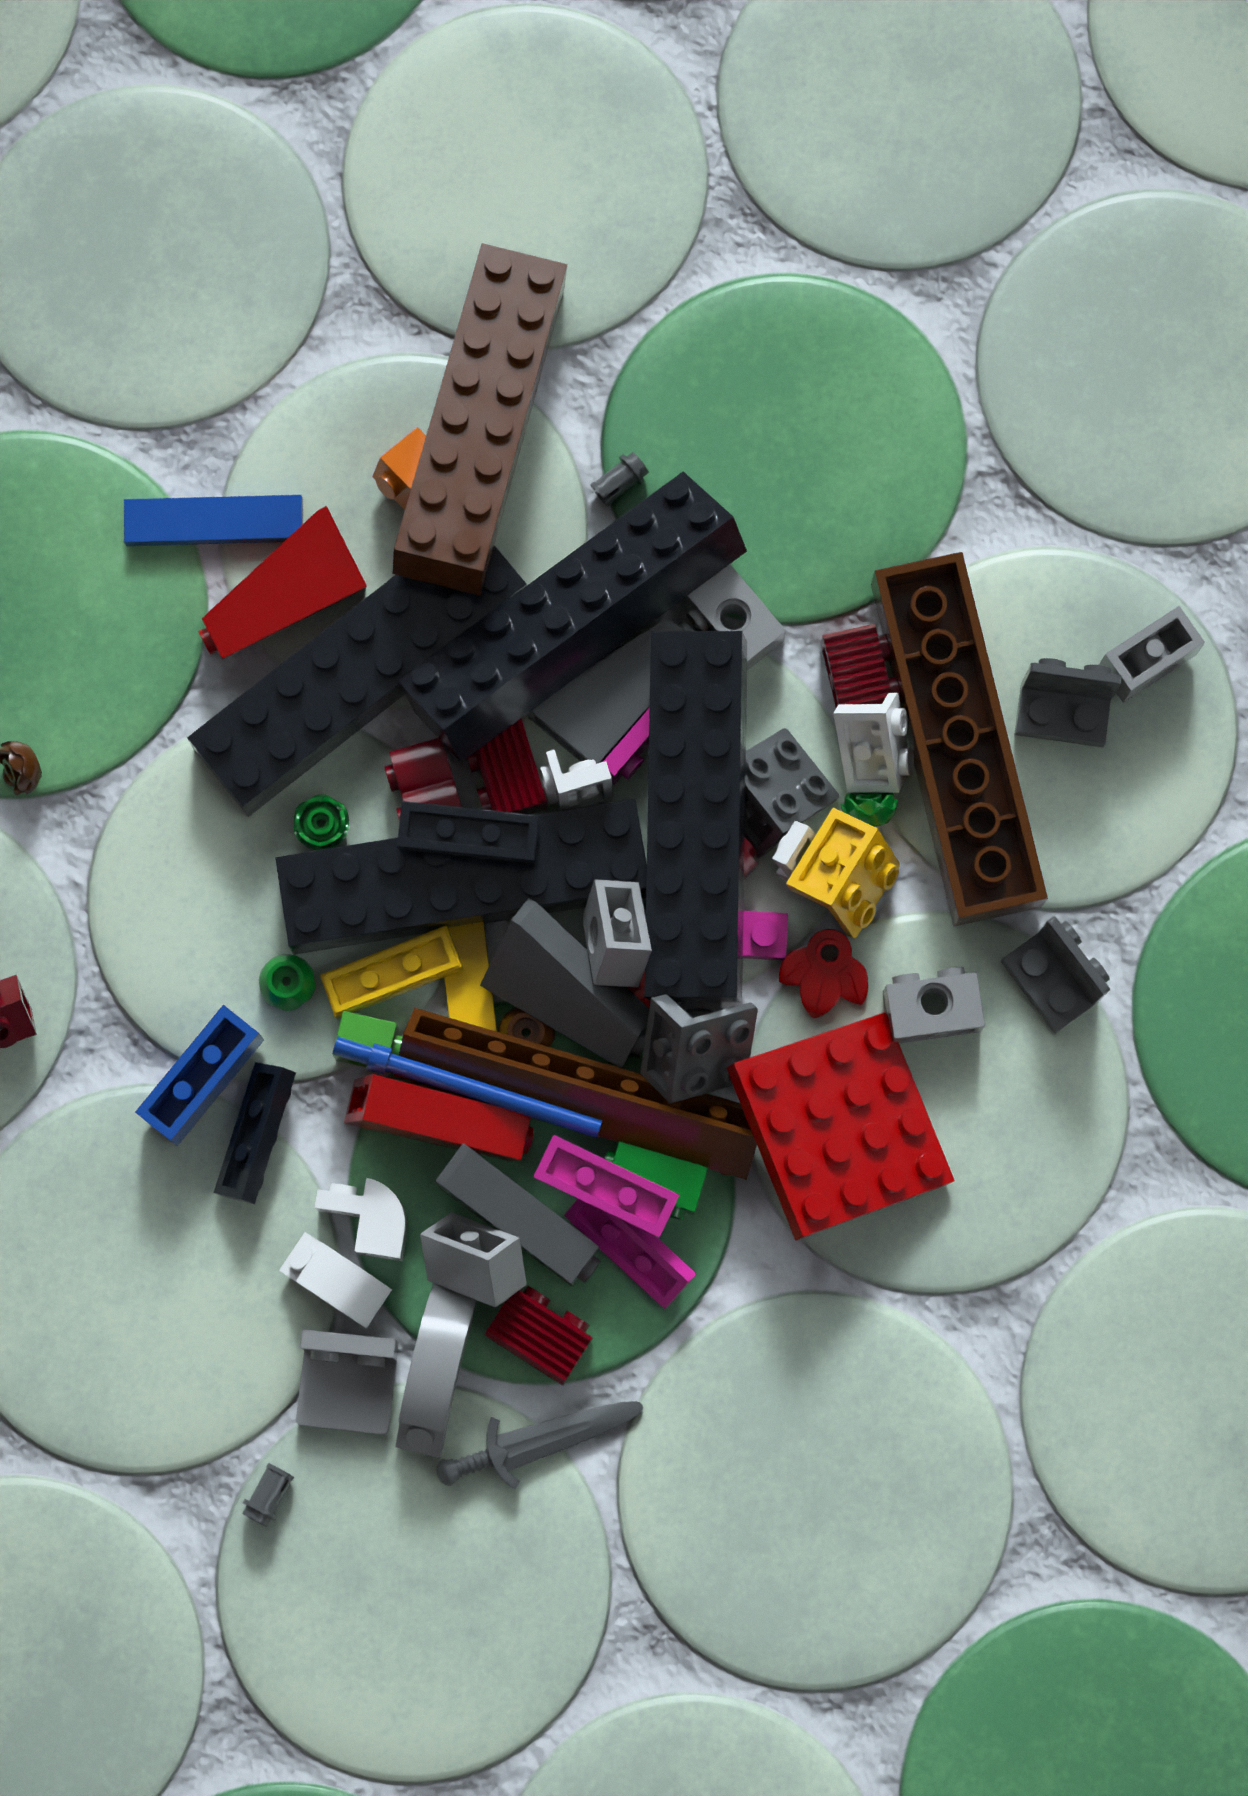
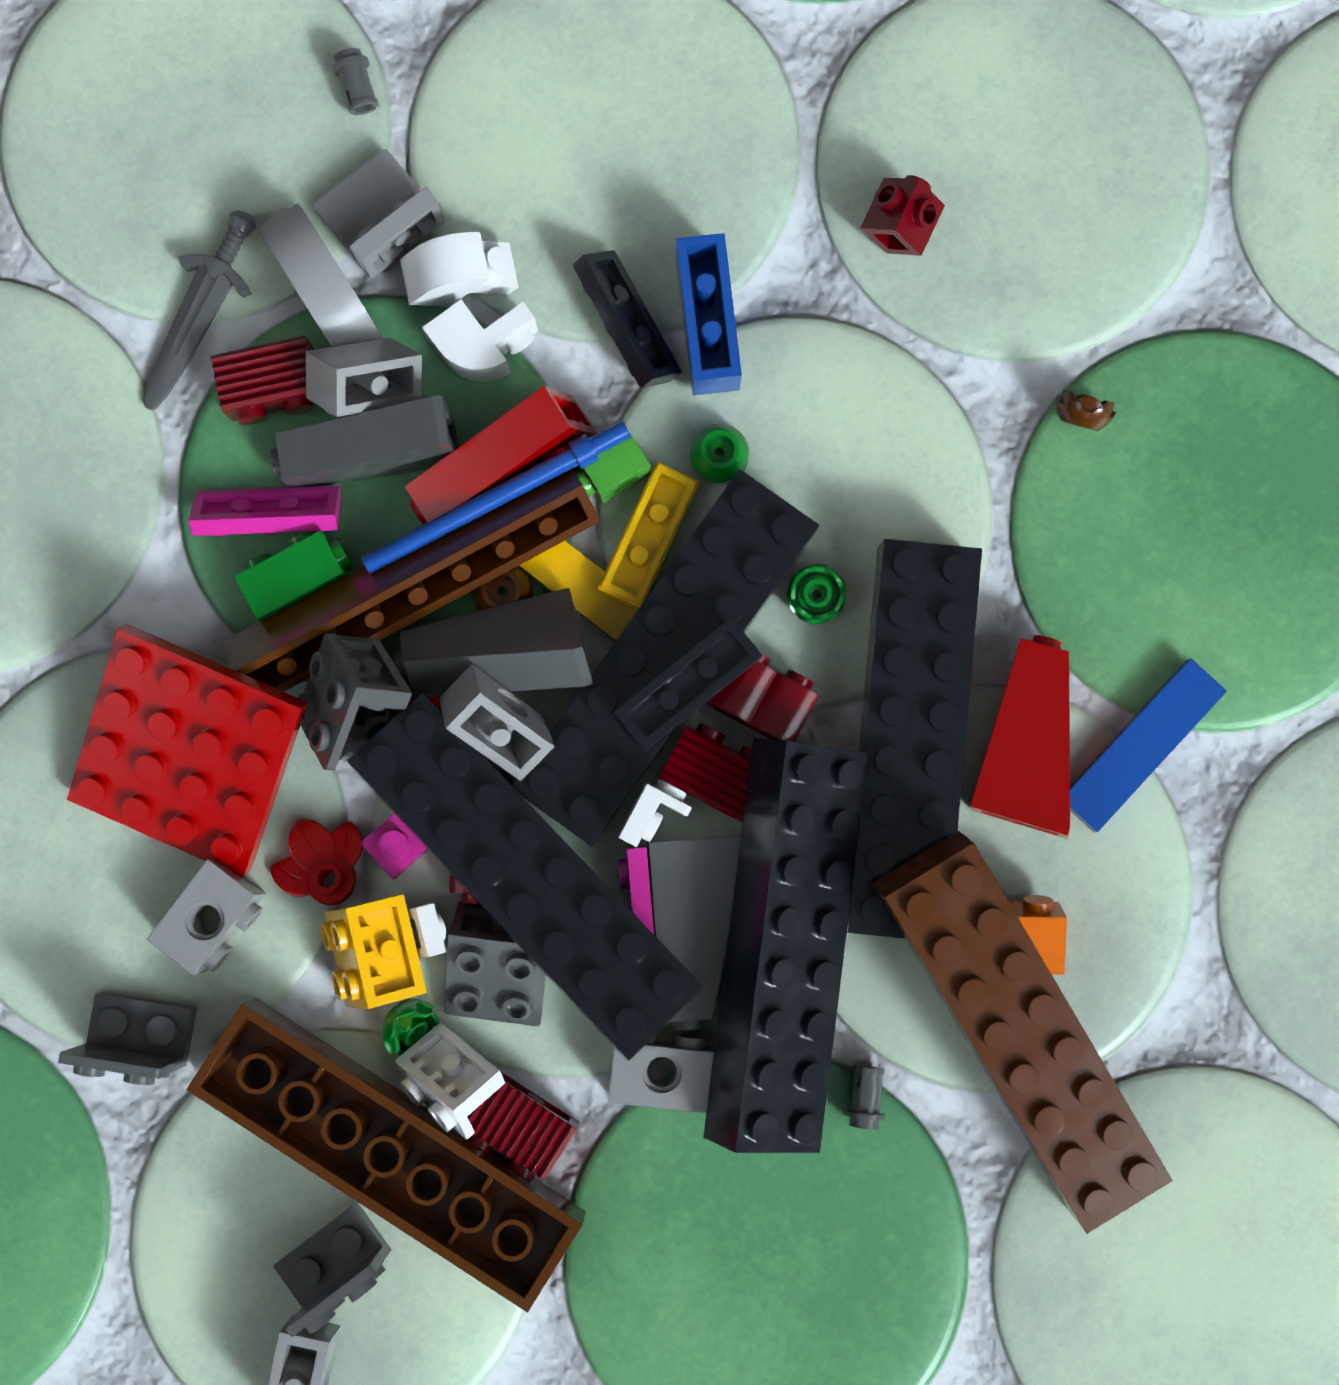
camera: 135 degrees right, 5 degrees up
dark pink plate [534,1135,680,1237] -> none

